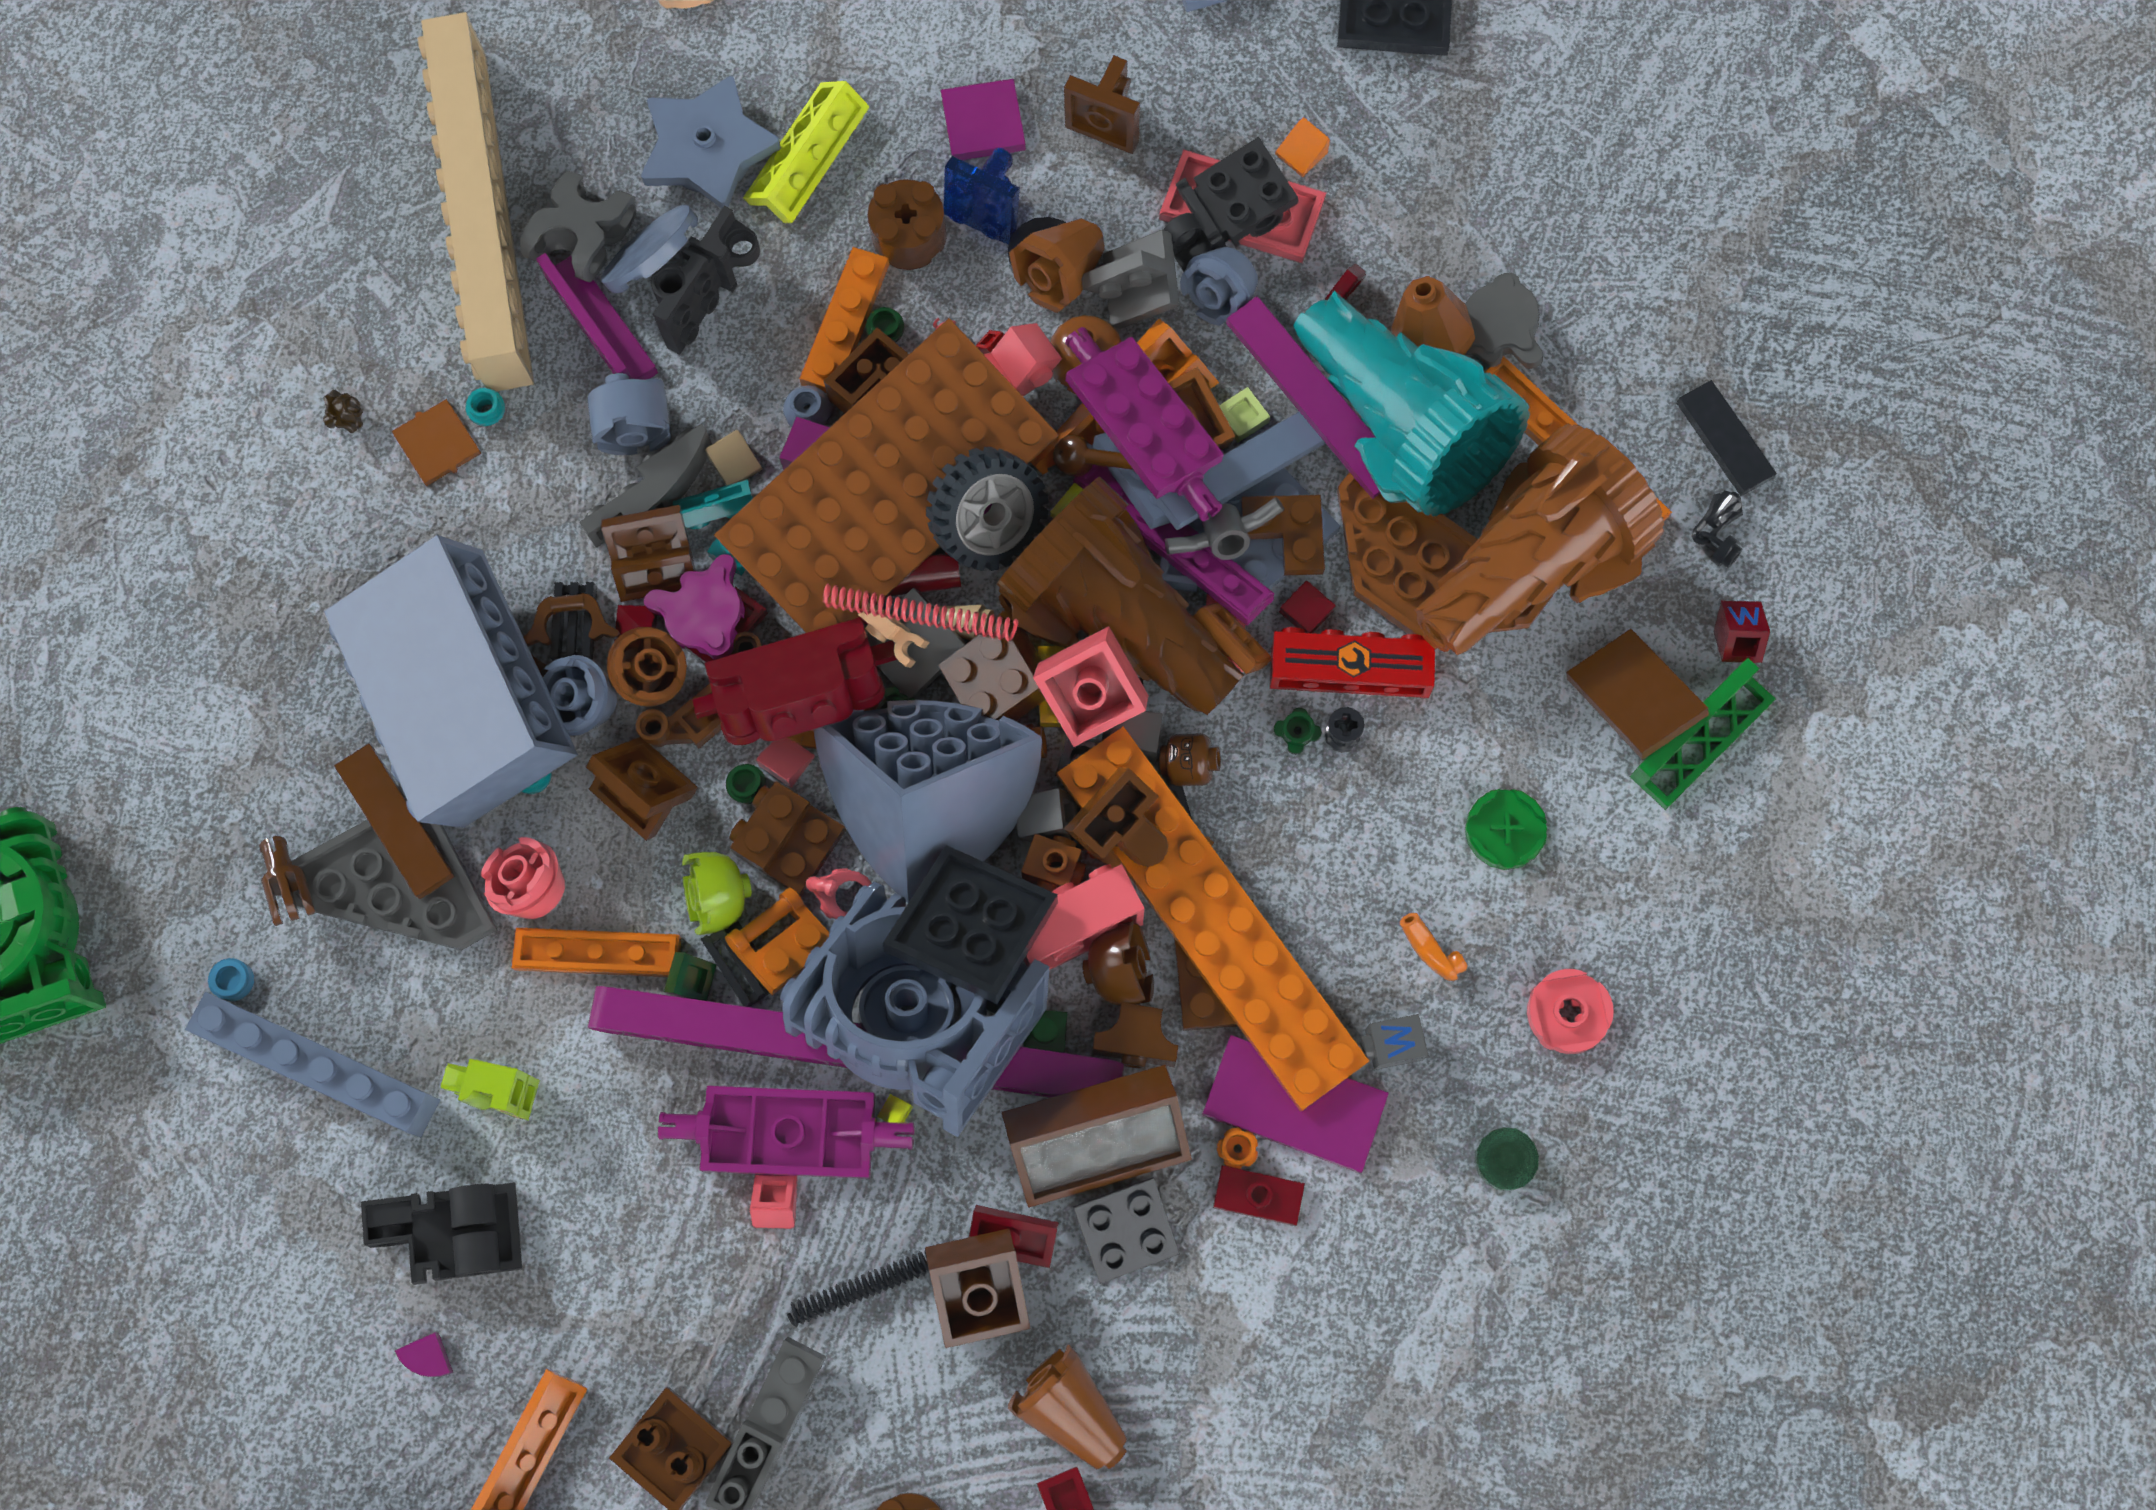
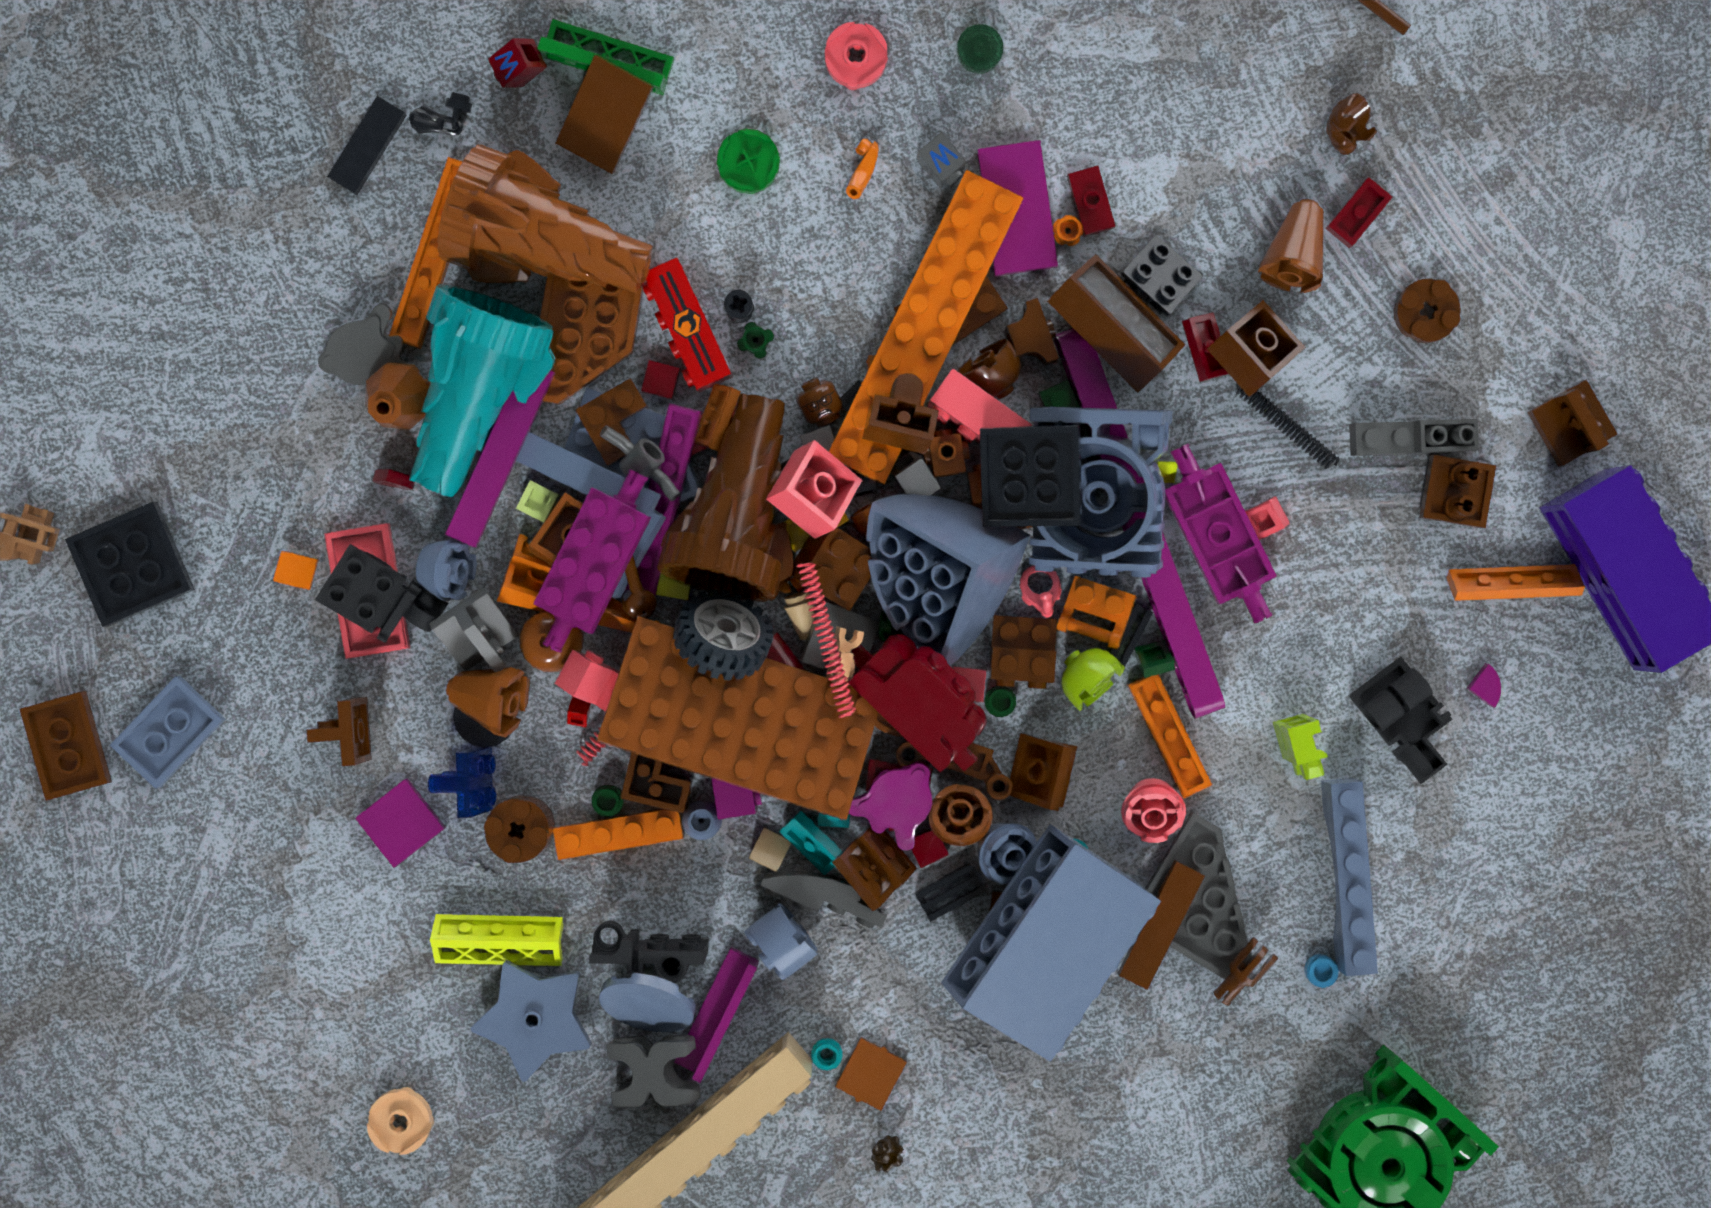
camera: 125 degrees left, 15 degrees up
reddish brown helmet [523,593,621,647] -> none

